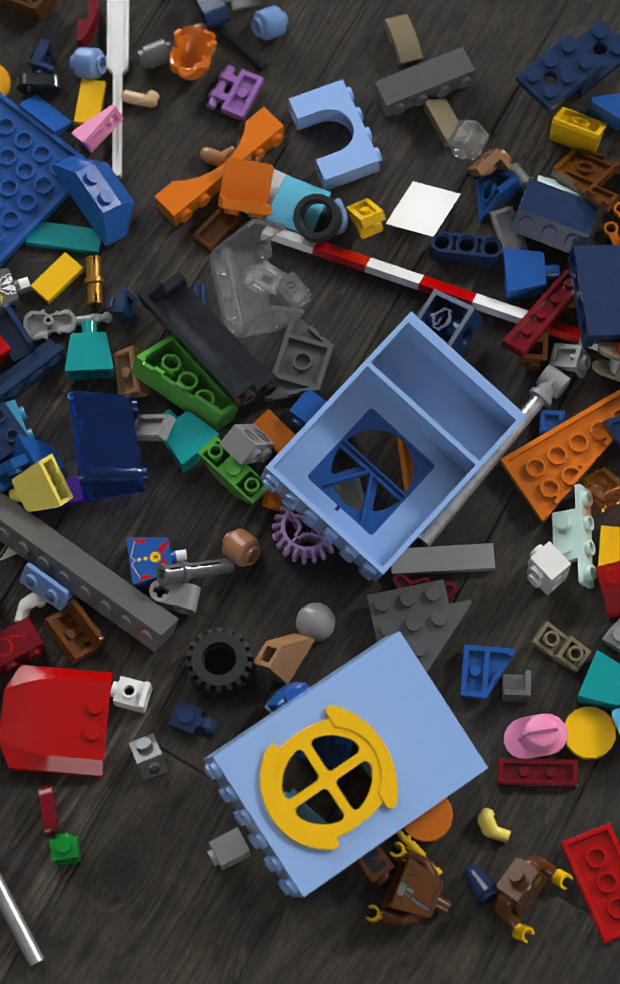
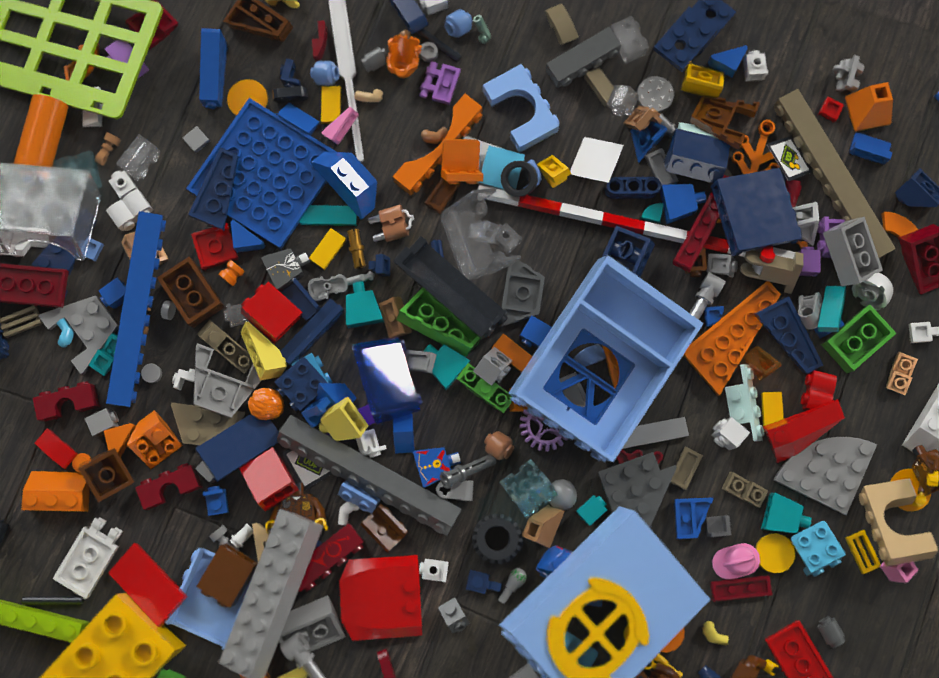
camera: 10 degrees left, 10 degrees up
none -> white bracket [356,429,387,458]
none -> nougat piece [368,204,414,242]
none -> blue slope [393,414,415,454]
none -> light grey tile [420,42,438,62]
none -> sand green arm [473,15,491,44]
none -> light grey piece [498,568,527,604]
none -> clear light blue brick [500,459,558,518]
none -> medium blue hair [574,344,606,367]
none -> teal brick [575,495,607,526]
none -> clear brick [611,16,648,63]
none -> light grey tile [636,76,674,112]
none -> teal tile [641,203,664,223]
none -> dark tan tile [670,447,703,490]

